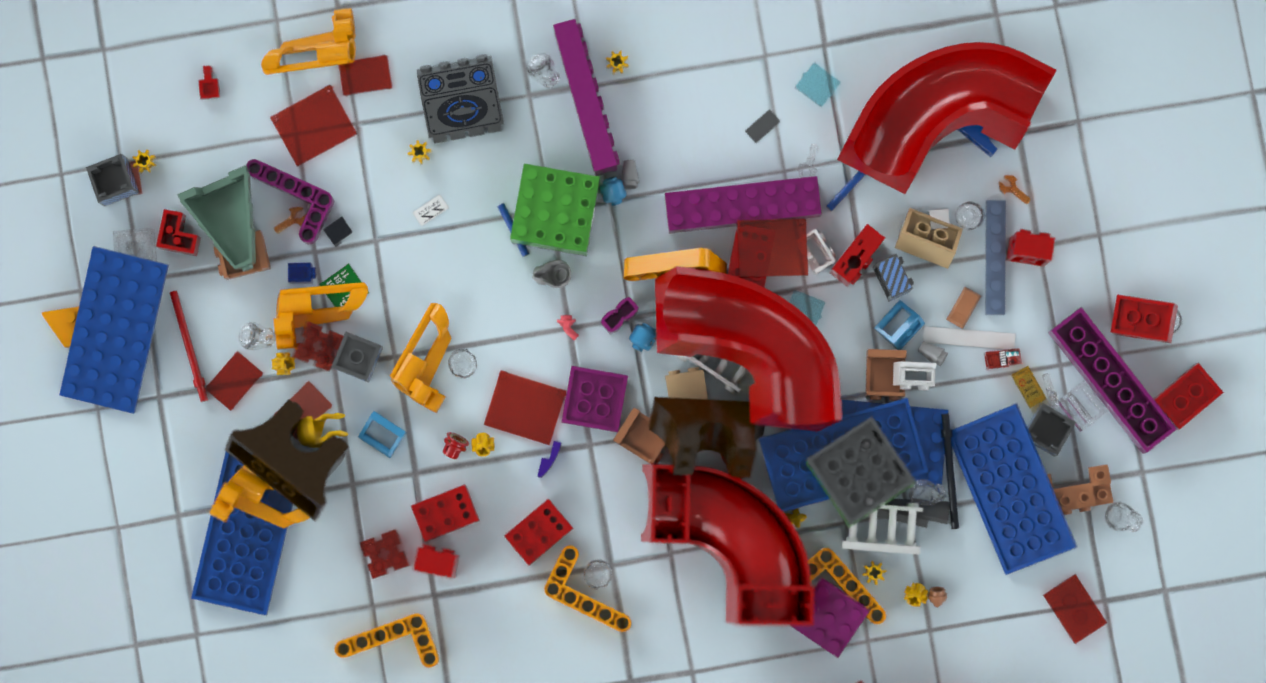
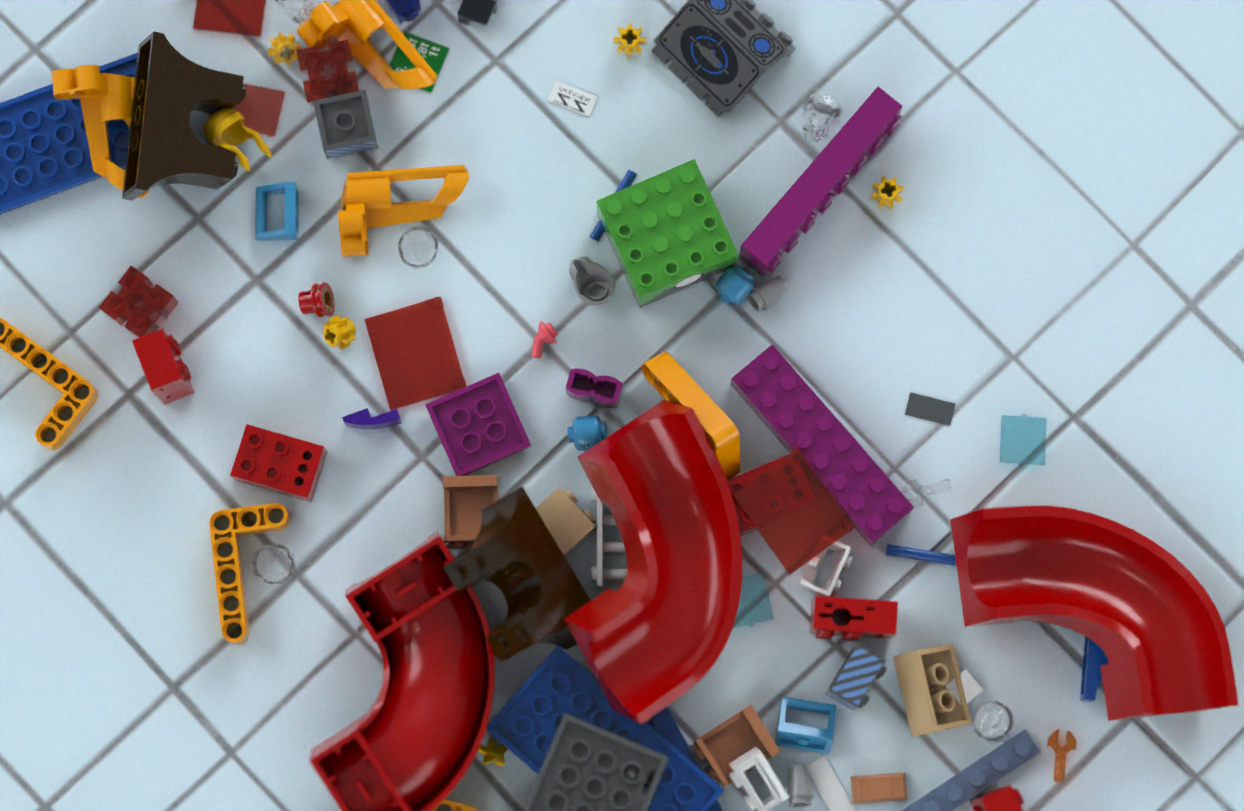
camera: 55 degrees right, 5 degrees down
red piece [411,484,480,542] -> none

